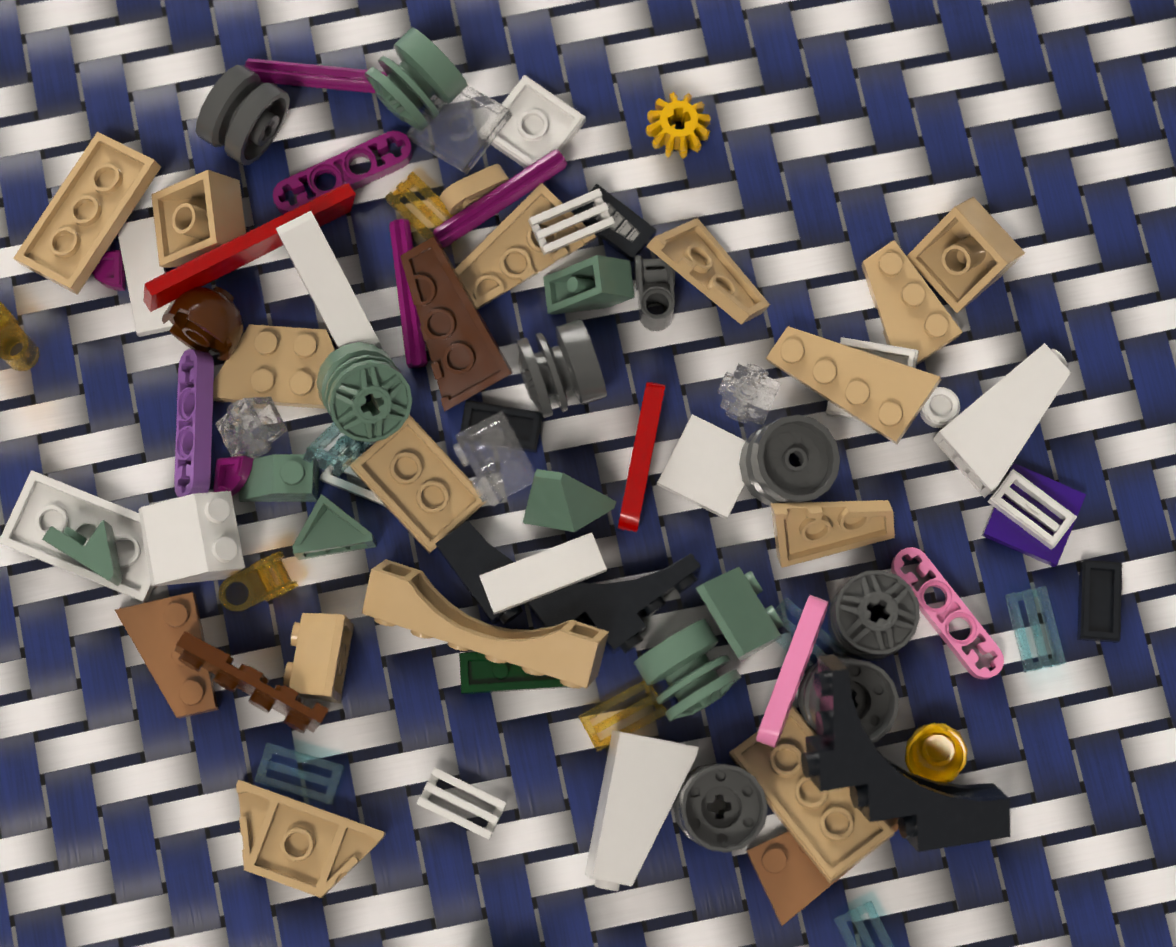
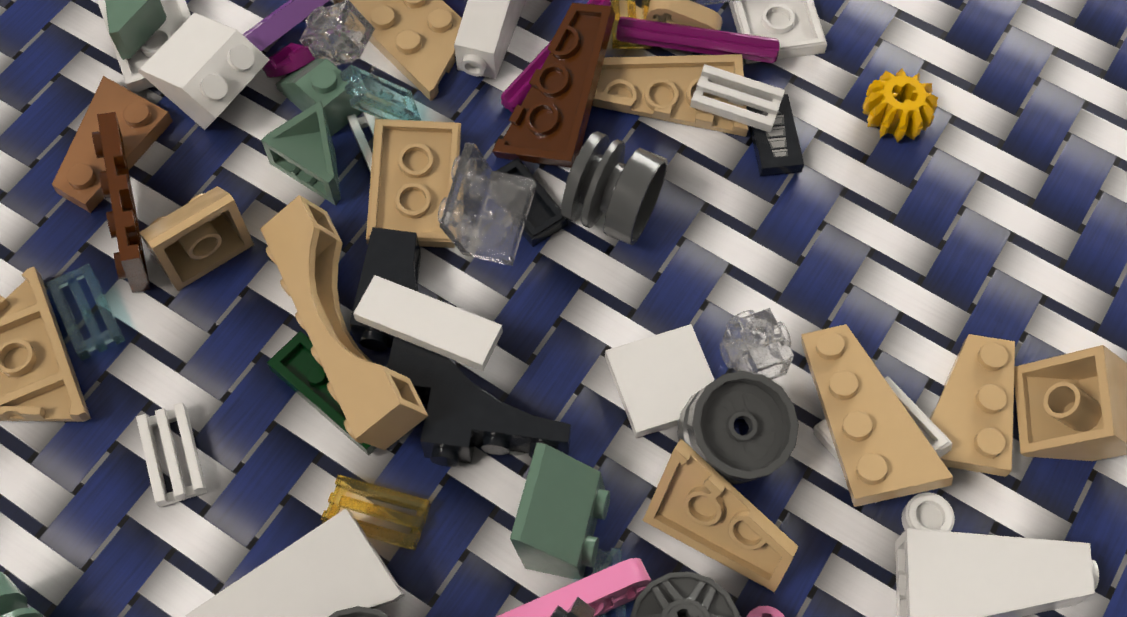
camera: 45 degrees right, 15 degrees down
clear yellow piece [218,551,299,612] -> none
sand green wheel [316,342,412,443] -> none
sand green slope [522,469,617,532] -> none
sand green slope [543,255,635,315] -> none
red beam [618,381,666,532] -> none
sand green wheel [634,619,741,722] -> none
dark grey piece [635,255,675,331] -> none
tan wing [646,218,770,324] -> none

